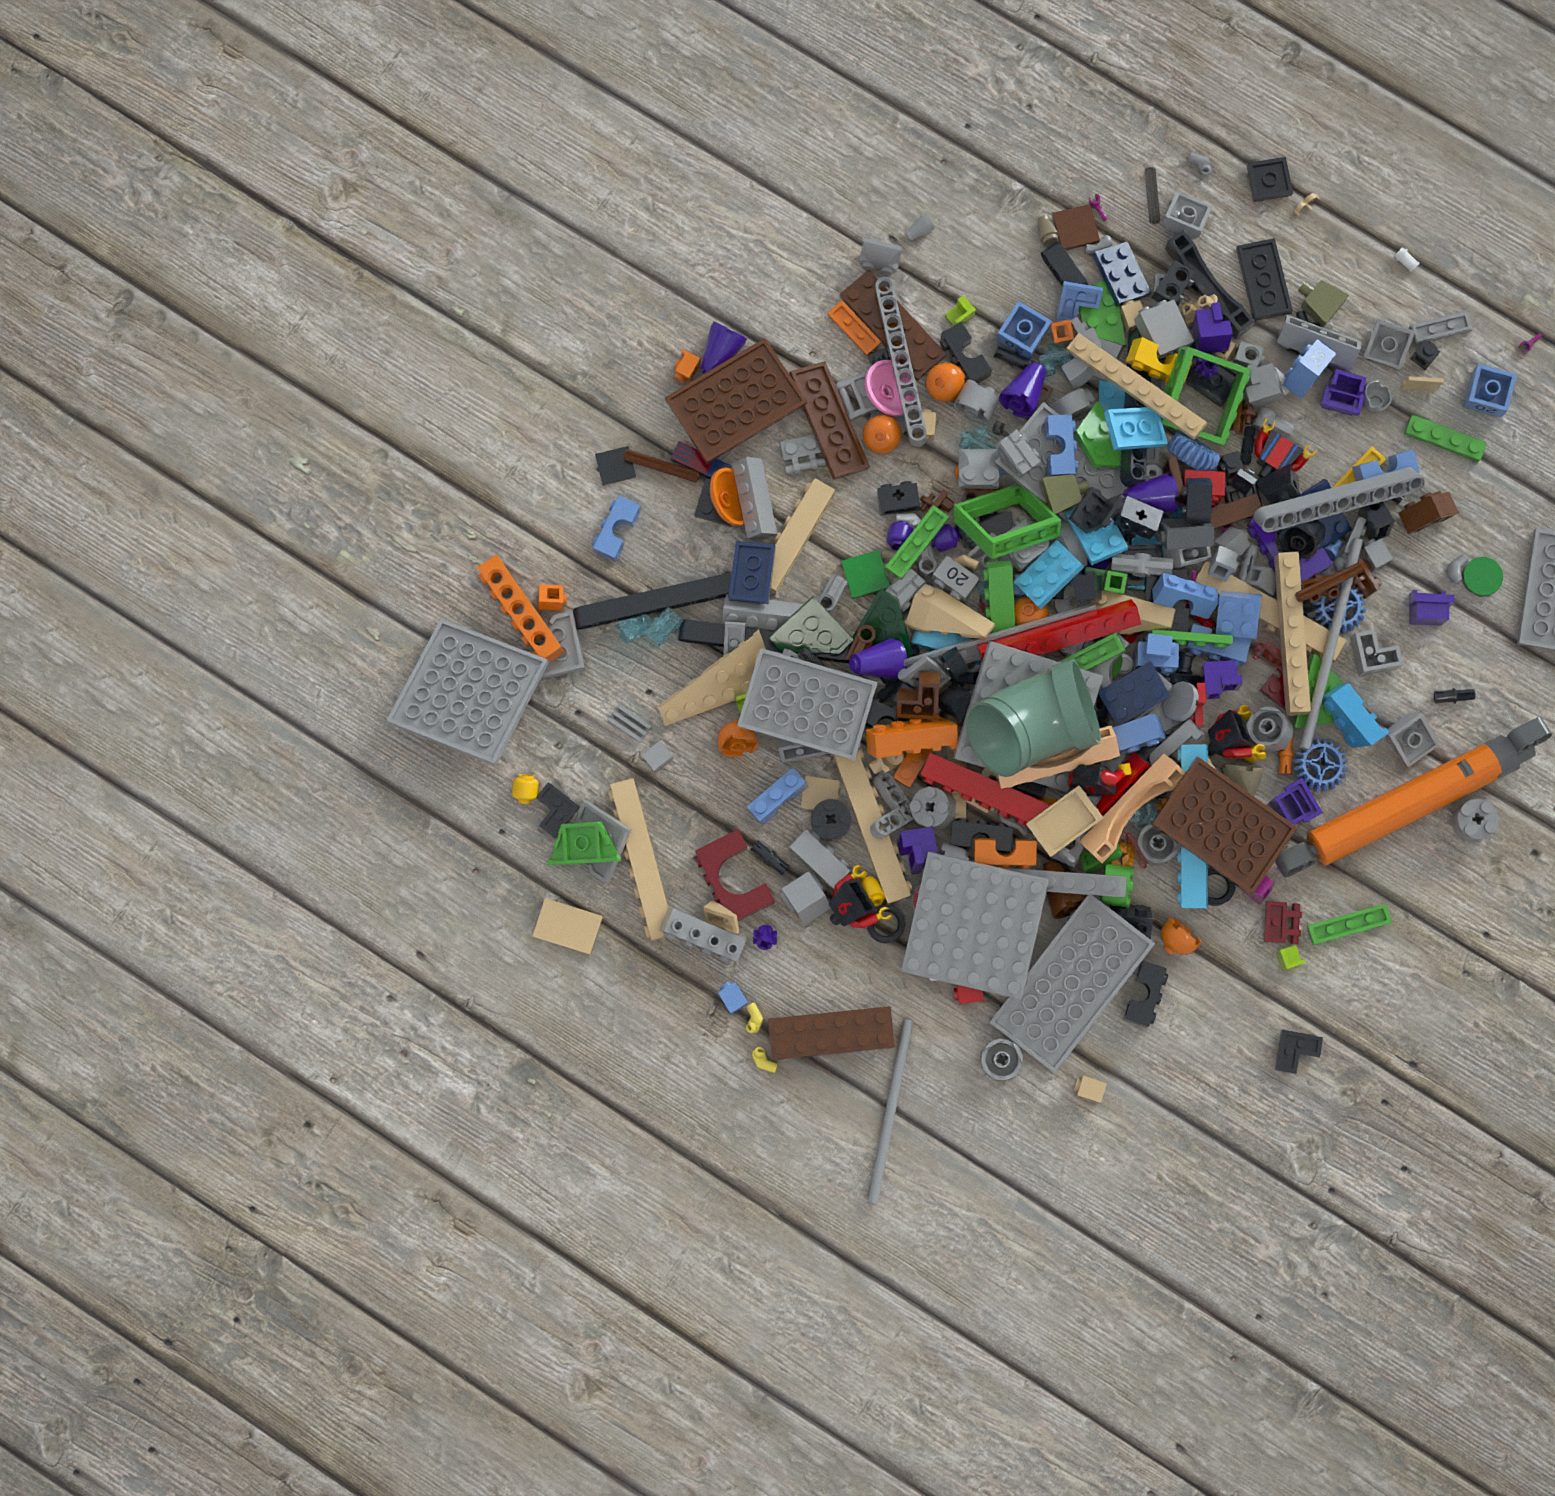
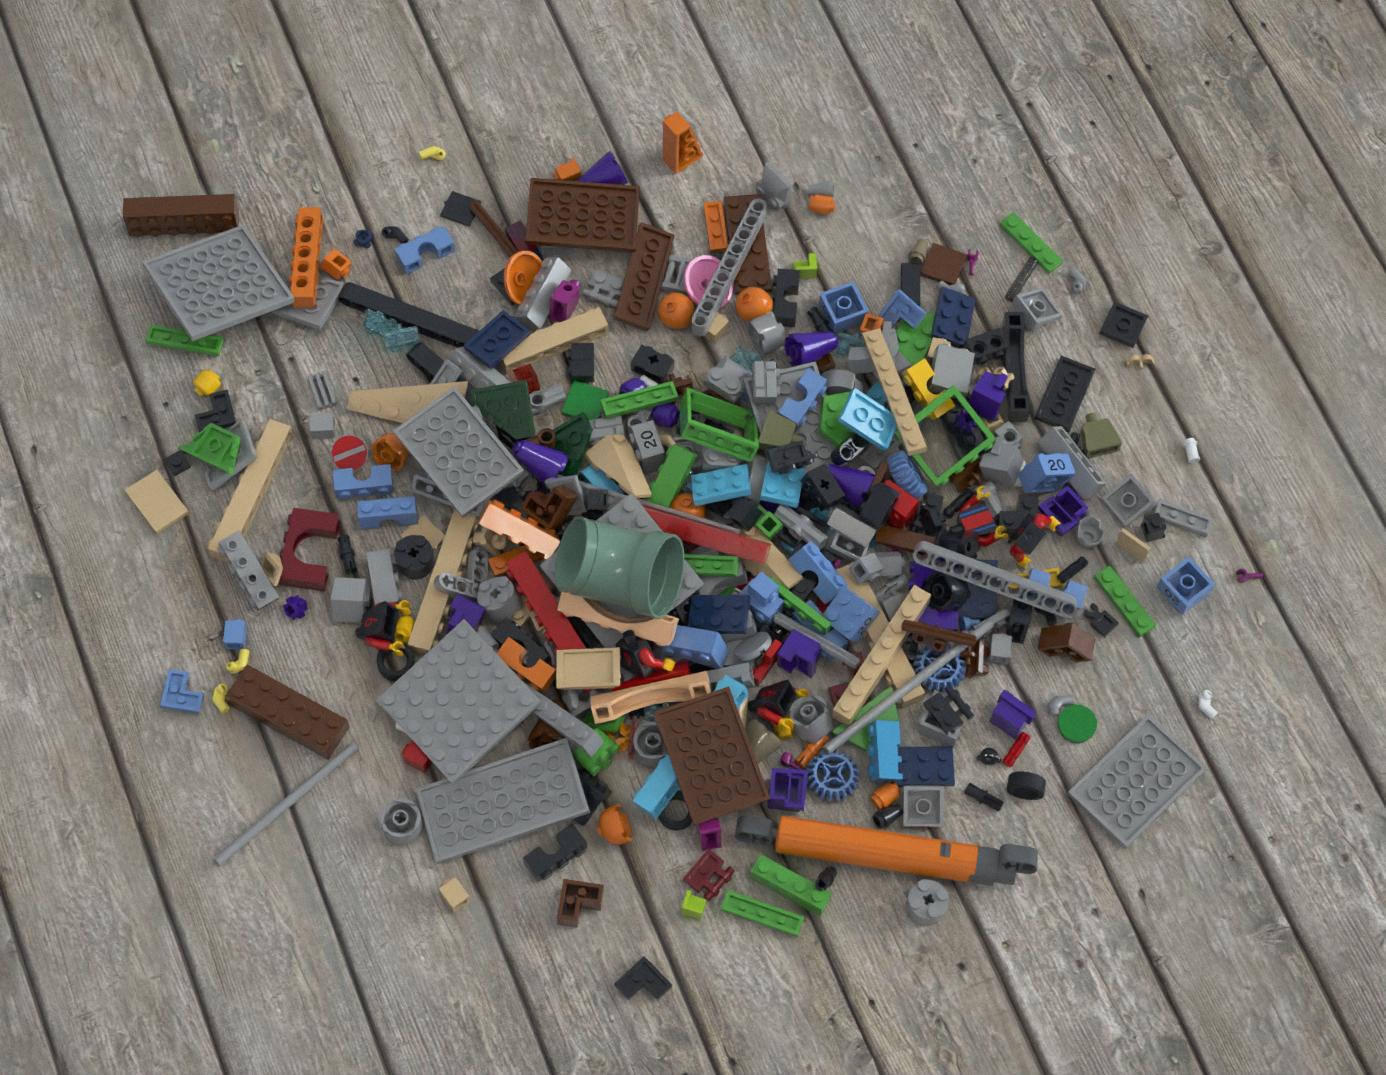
camera: 30 degrees right, 15 degrees down
none -> reddish brown brick [123,194,239,237]
none -> bright green plate [146,324,224,357]
none -> medium blue plate [160,669,204,714]
none -> black plate [164,450,191,476]
none -> red piece [330,434,368,471]
none -> medium blue arch [333,464,394,500]
none -> dark blue plate [353,230,374,248]
none -> black arm [381,226,409,244]
none -> light yellow arm [418,146,446,160]
none -> clear red bracket [513,364,540,394]
none -> magenta torso [549,279,580,322]
none -> reddish brown brick [557,879,604,928]
none -> black brick [568,343,594,382]
none -> orange wedge [662,111,704,174]
none -> bright green brick [750,854,832,917]
none -> light grey axle [773,612,860,668]
none -> magenta hand [780,752,804,770]
none -> orange brick [808,194,836,215]
none -> black pin [815,866,837,891]
none -> orange brick [870,781,900,810]
none -> black cone [872,804,903,829]
none -> dark blue plate [894,746,955,787]
none -> black plate [923,685,974,735]
none -> black piece [976,747,1002,765]
none -> black brick [997,495,1039,538]
none -> bright green plate [999,212,1063,274]
none -> red axle [1003,732,1030,768]
none -> torso [1007,513,1061,569]
none -> black tyre [1007,771,1046,800]
none -> black axle [1057,557,1088,583]
none -> black plate [1083,603,1119,638]

